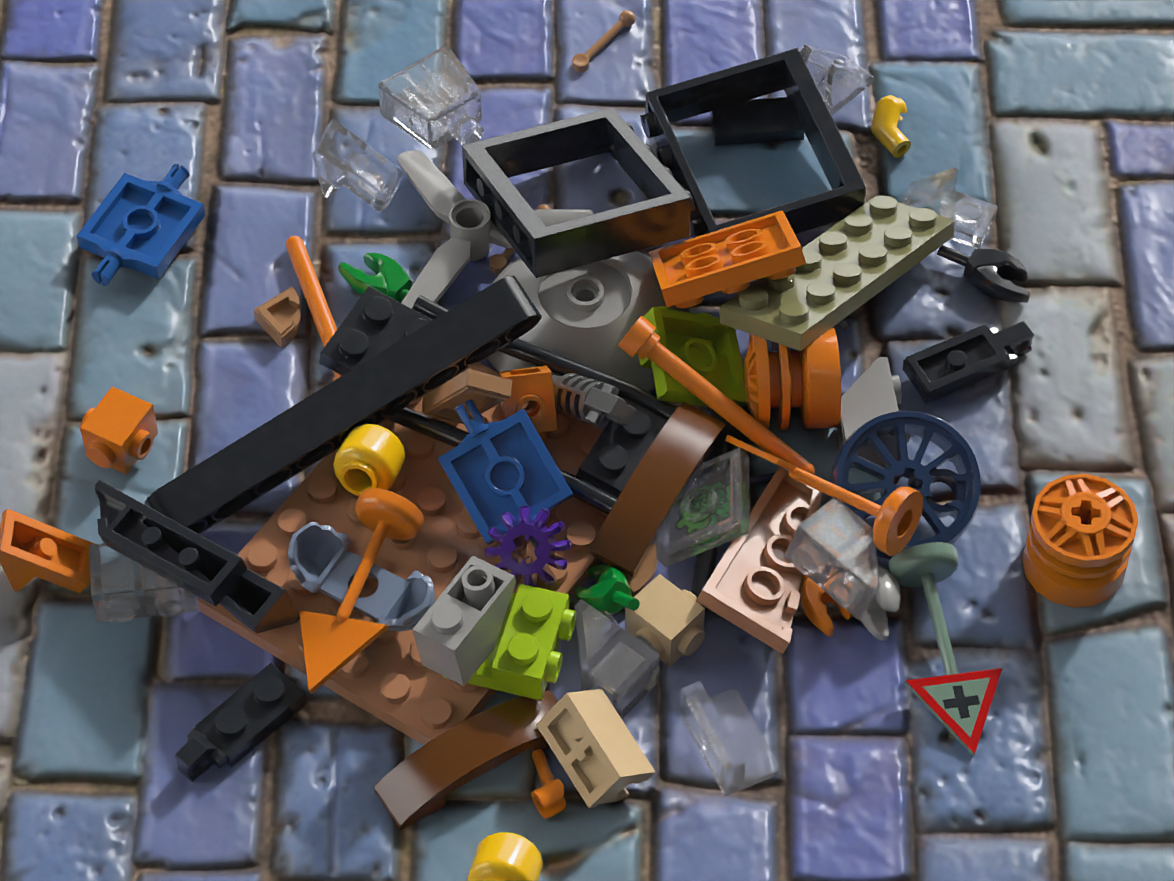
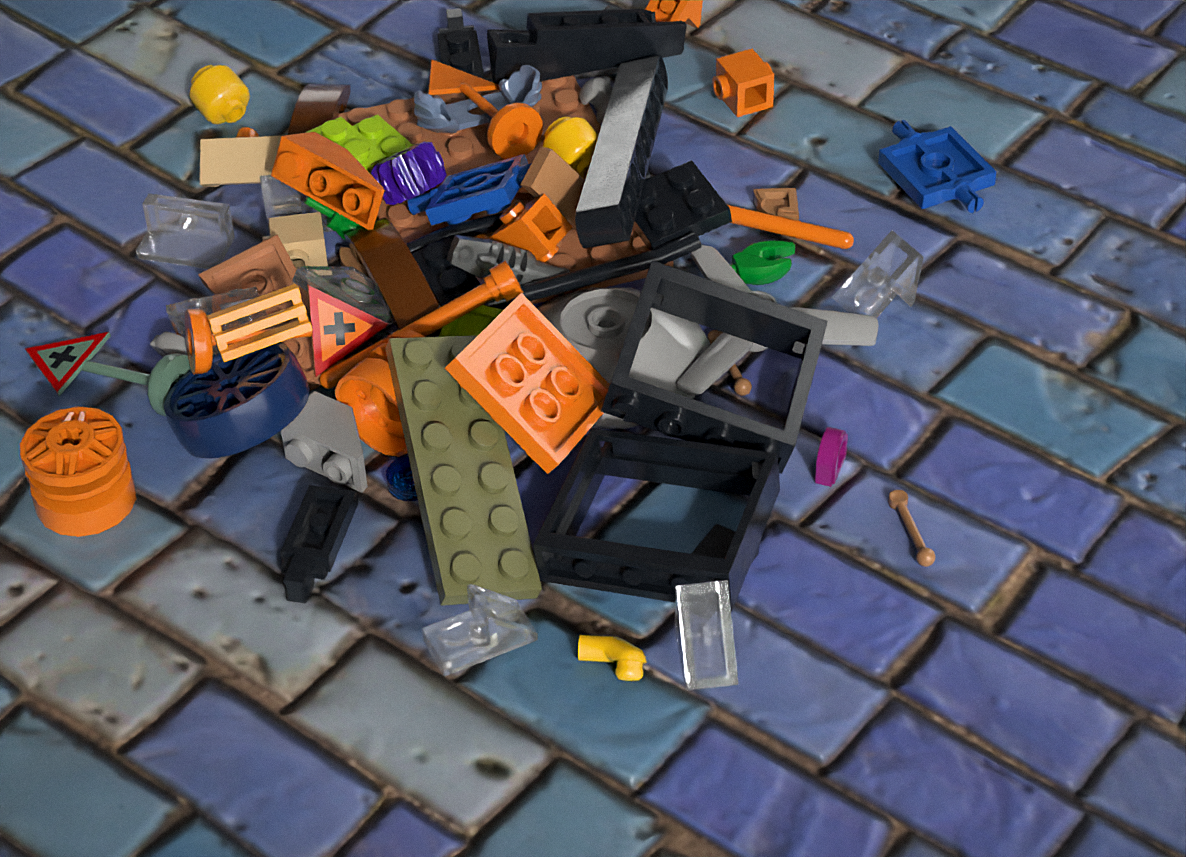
camera: 130 degrees right, 10 degrees down
clear torso [378,45,484,149] -> none
light grey slope [412,556,516,686] -> none
black hand [937,245,1030,303] -> none
none -> light orange tile [207,284,313,362]
none -> orange slope [271,132,385,230]
none -> clear blue tile [386,456,418,501]
none -> light grey hand [579,76,613,123]
none -> magenta tile [815,427,848,487]

